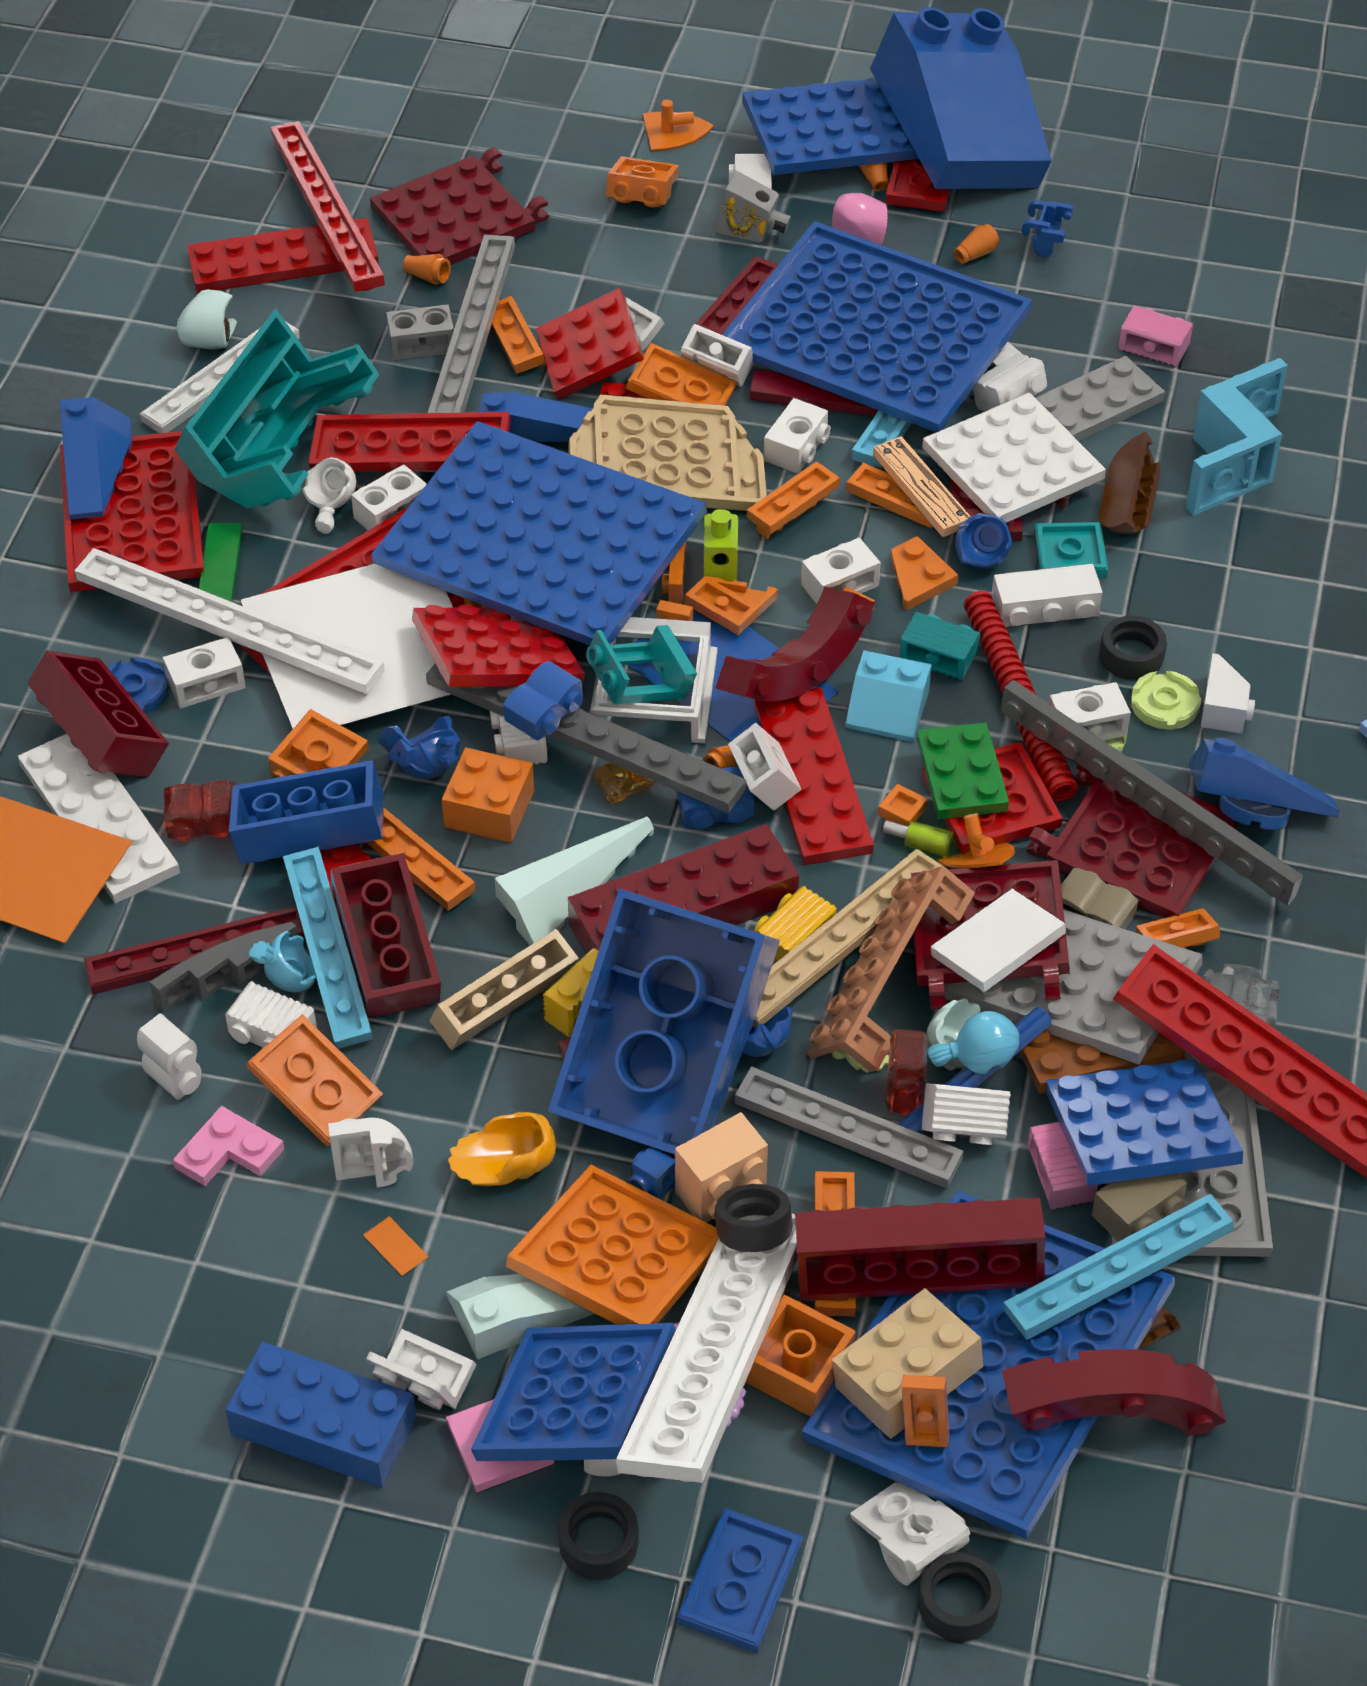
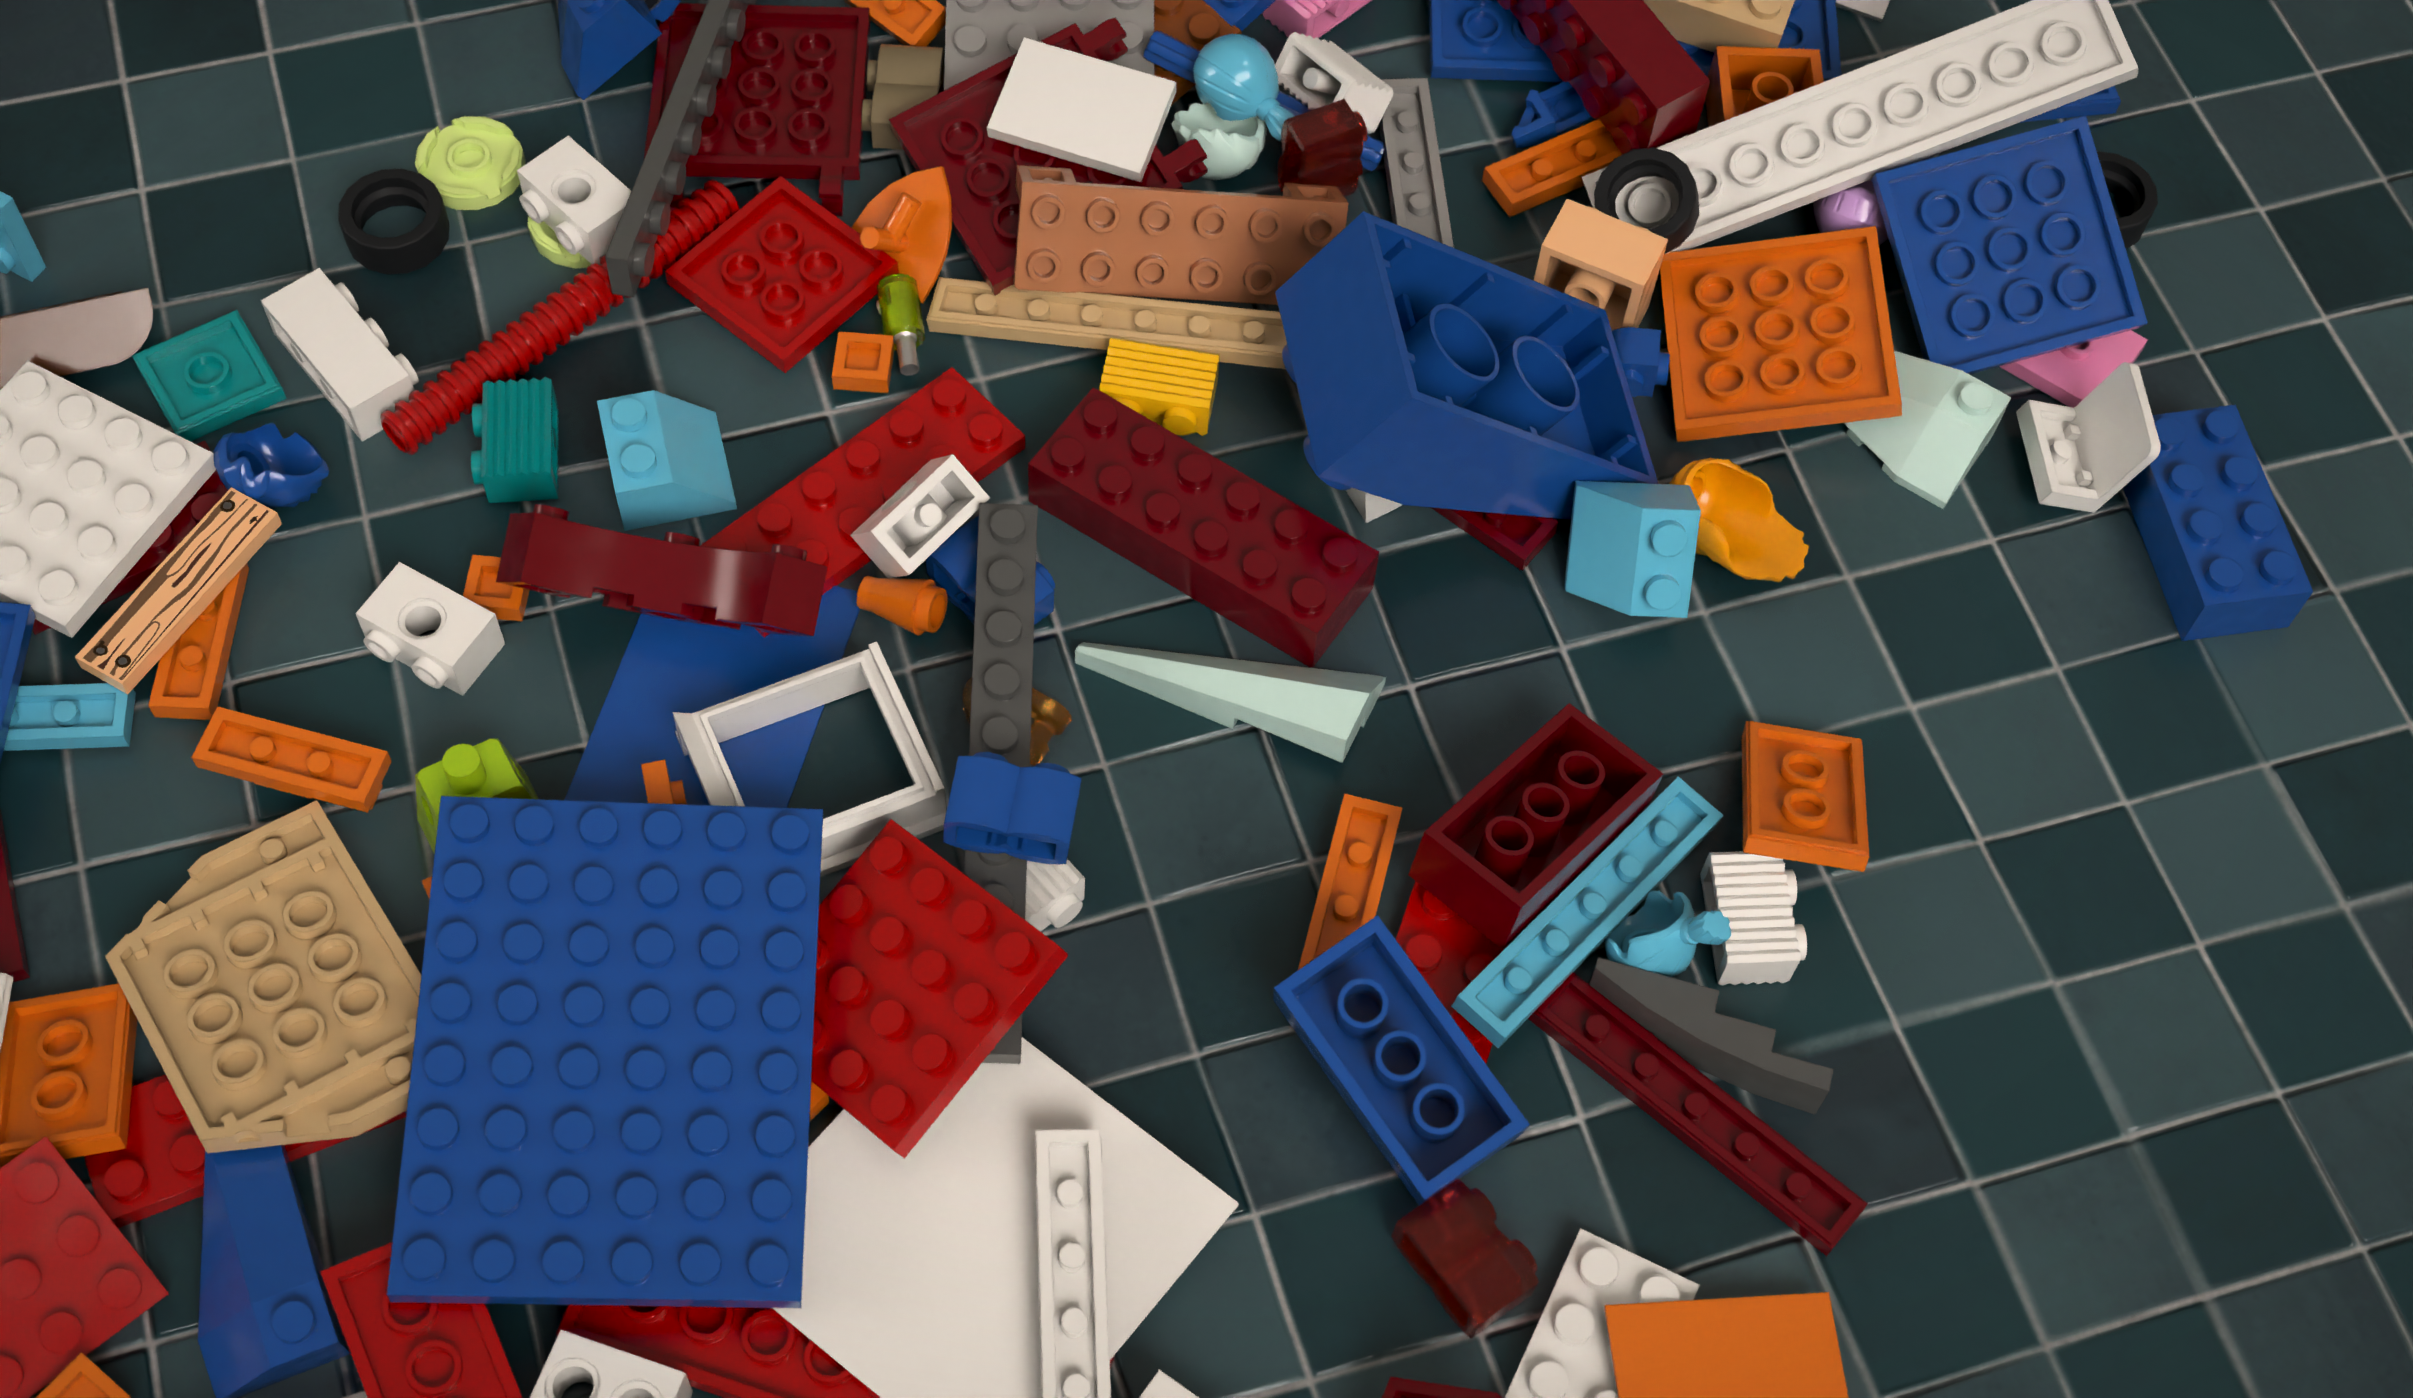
camera: 125 degrees left, 10 degrees up
white brick [137,1014,202,1100] -> none
bright pink plate [173,1106,284,1186] -> none
orange plate [268,709,369,779] -> none
white slope [328,1118,413,1188] -> none
orange sticker [363,1216,429,1276] -> none
blue helmet [378,716,461,779] -> none
tan brick [429,929,579,1051] -> none
orange brick [441,747,534,843] -> none
yellow brick [543,949,599,1037] -> none
teal panel [586,625,697,705] -> none
orange wing [684,576,778,636] -> none
white brick [764,398,831,474] -> none
orange wing [890,536,958,611] -> none
green plate [916,722,1009,820] -> none
white slope [1201,654,1255,734] -> none
none -> medium azure slope [1564,481,1701,618]

